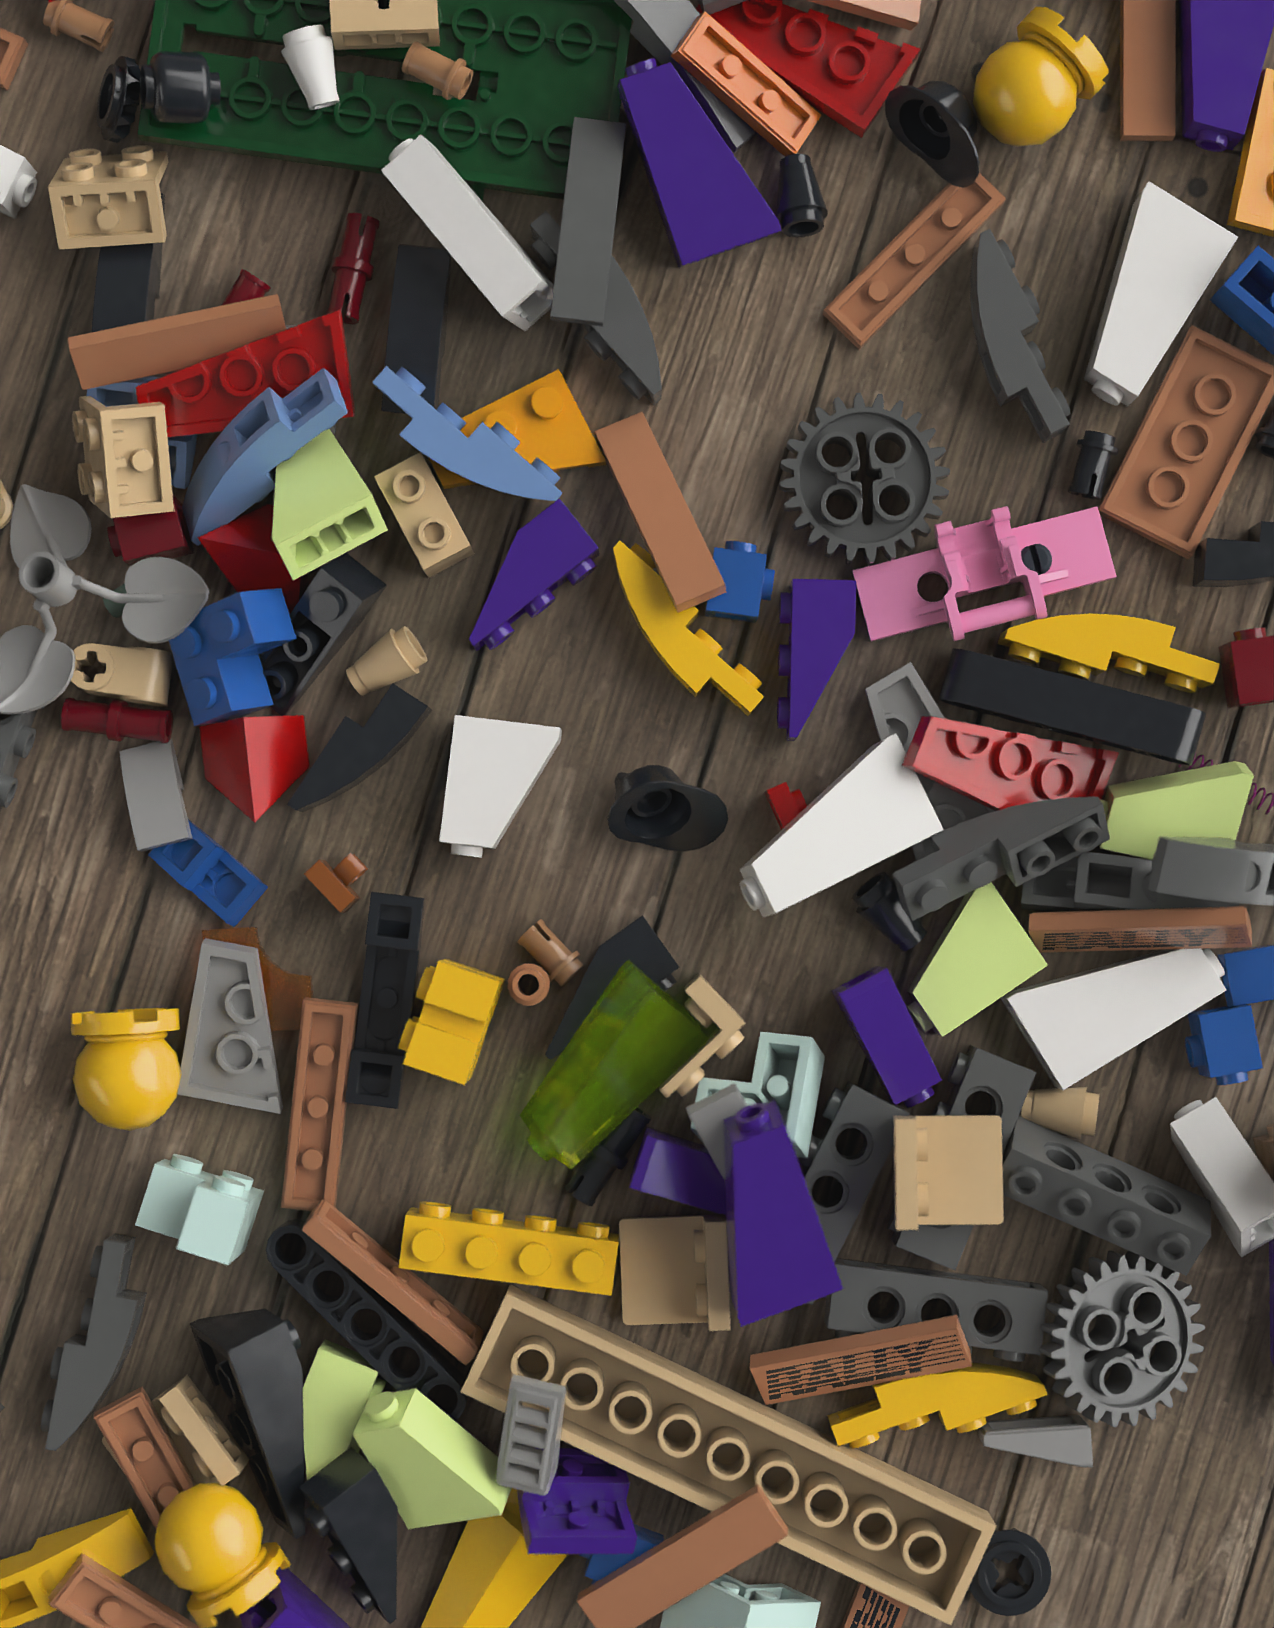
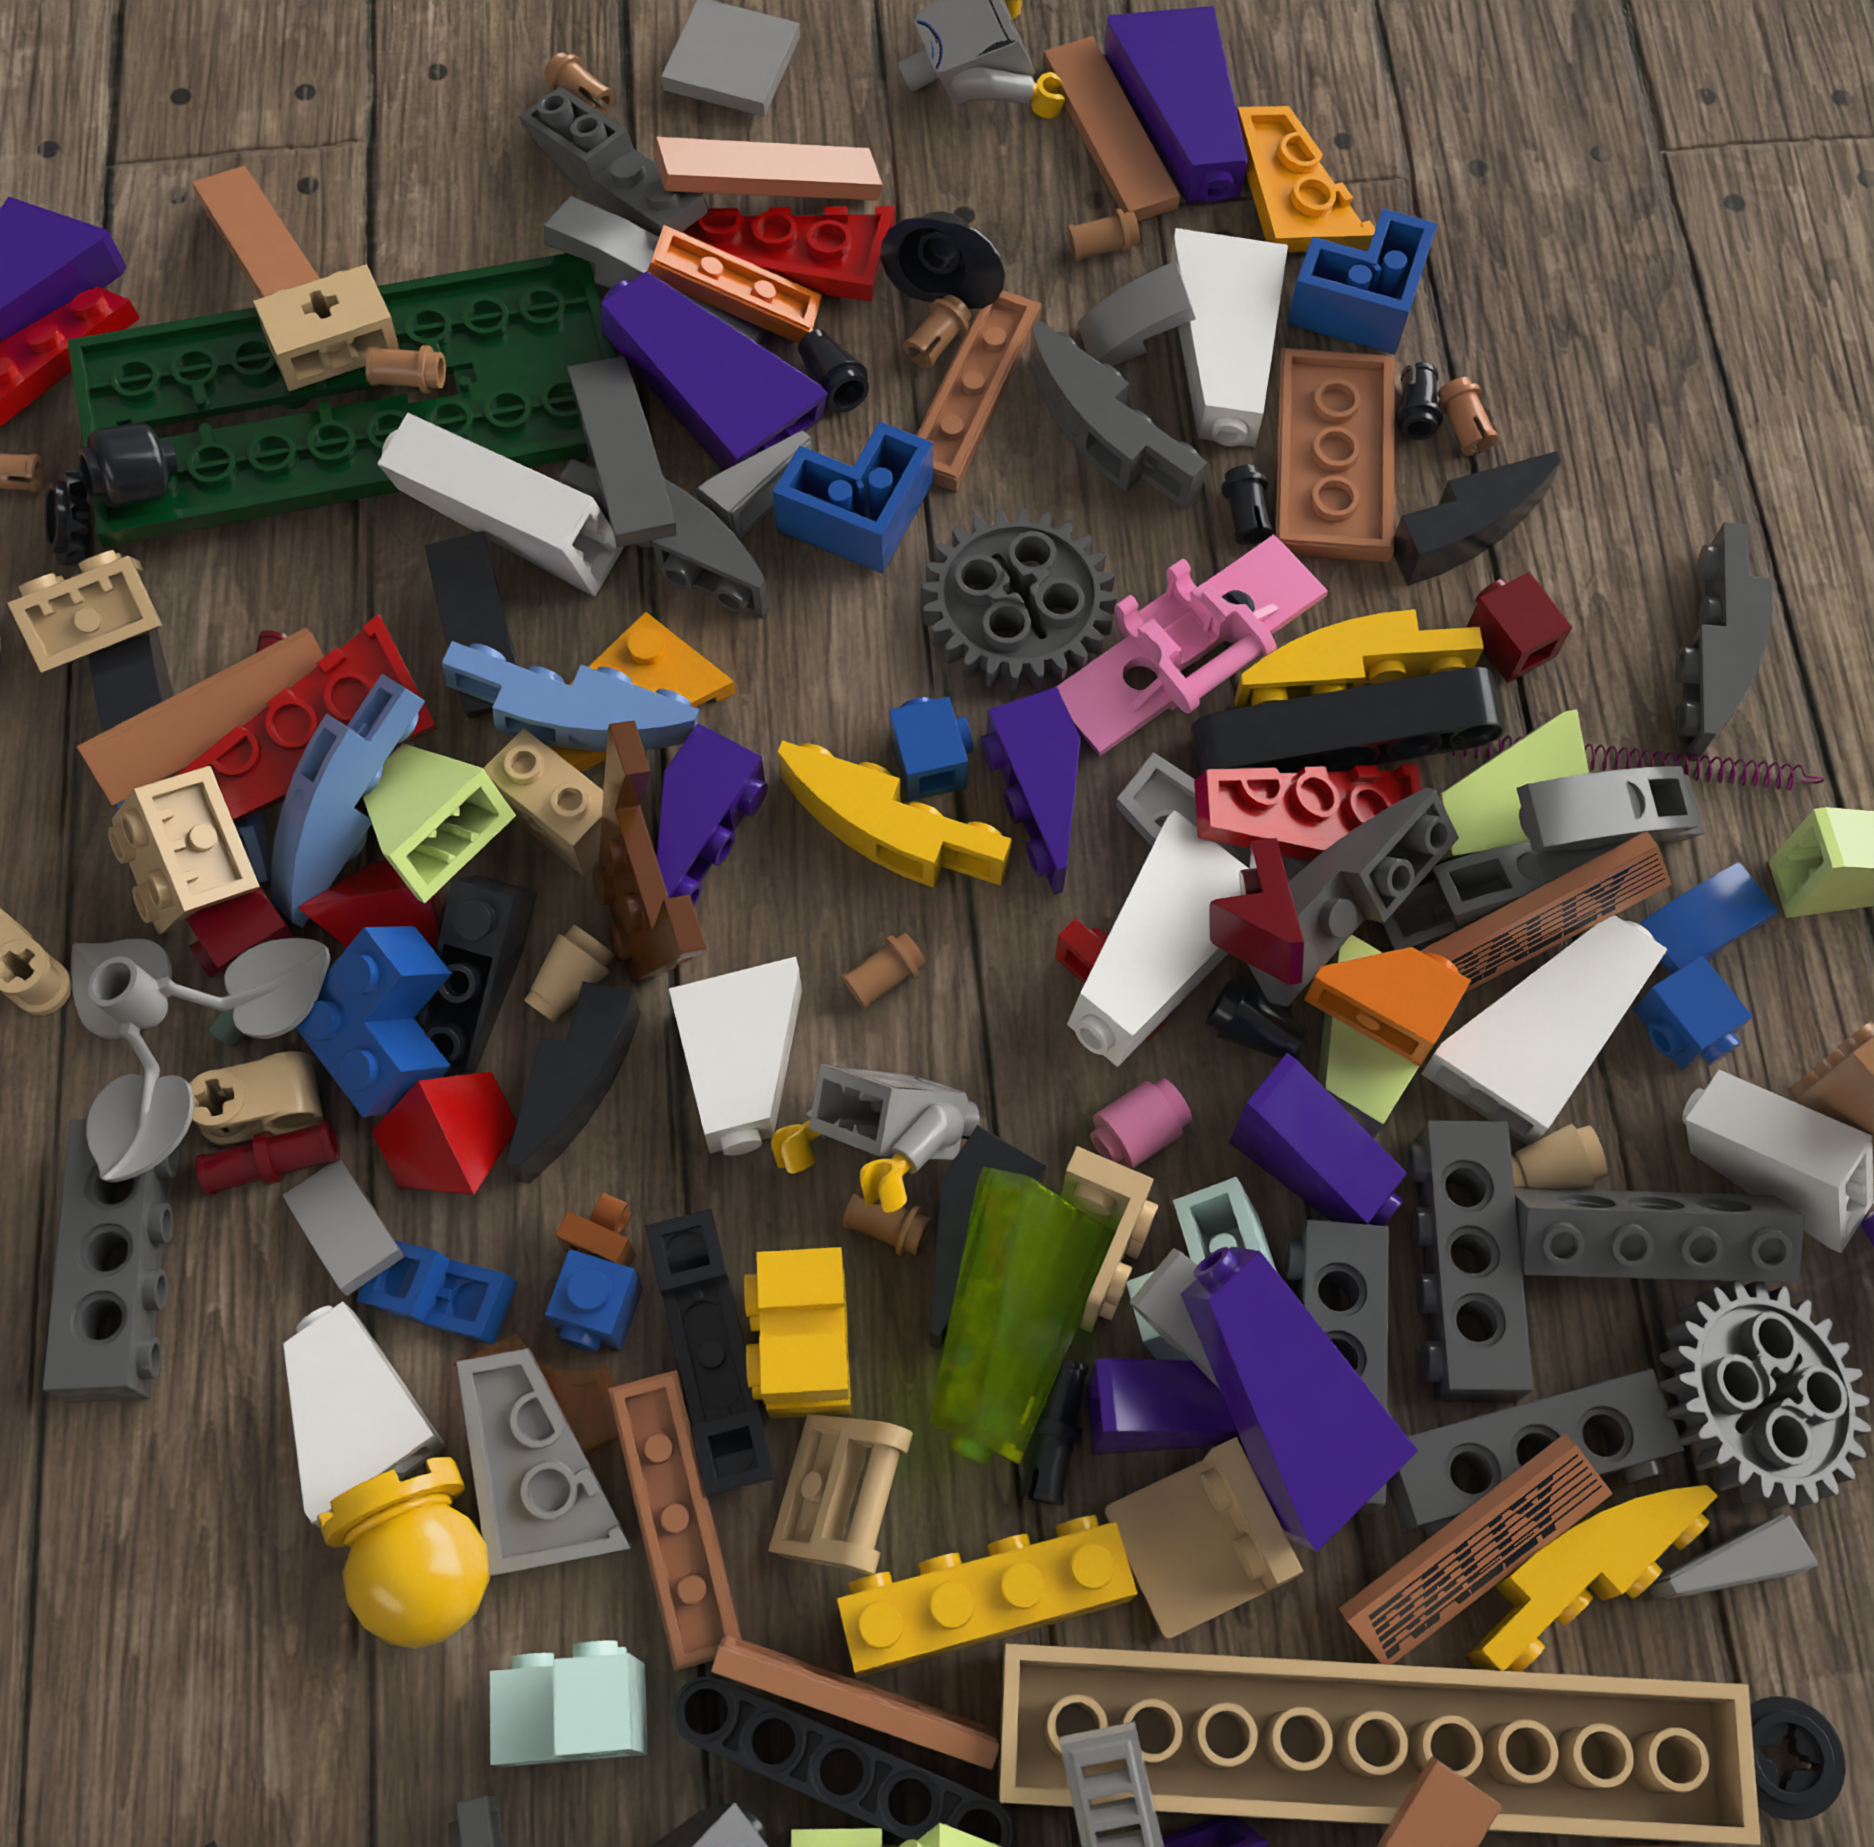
camera: 25 degrees left, 20 degrees down
white cone [281,25,340,110] -> none
dark red pin [326,213,380,324] -> none
nougat pin [508,963,550,1006] -> none
nougat tile [594,412,726,613] -> none
black piece [607,765,728,852] -> none
tan bracket [893,1115,1003,1230] -> none
yellow tile [973,7,1109,147] -> none
none -> white slope [283,1301,447,1527]
none -> blue brick [545,1249,644,1352]
none -> reddish brown wing [593,720,707,982]
none -> light grey slope [696,431,812,540]
none -> tan plate [768,1414,913,1575]
none -> light grey torso [771,1064,980,1213]
none -> blue brick [773,421,933,574]
none -> medium nougat pin [841,932,927,1009]
none -> medium nougat pin [903,295,971,369]
none -> medium nougat pin [1067,208,1140,262]
none -> light grey slope [1077,260,1196,366]
none -> bright pink brick [1090,1078,1192,1169]
none -> dark red slope [1209,838,1304,985]
none -> orange slope [1304,947,1471,1066]

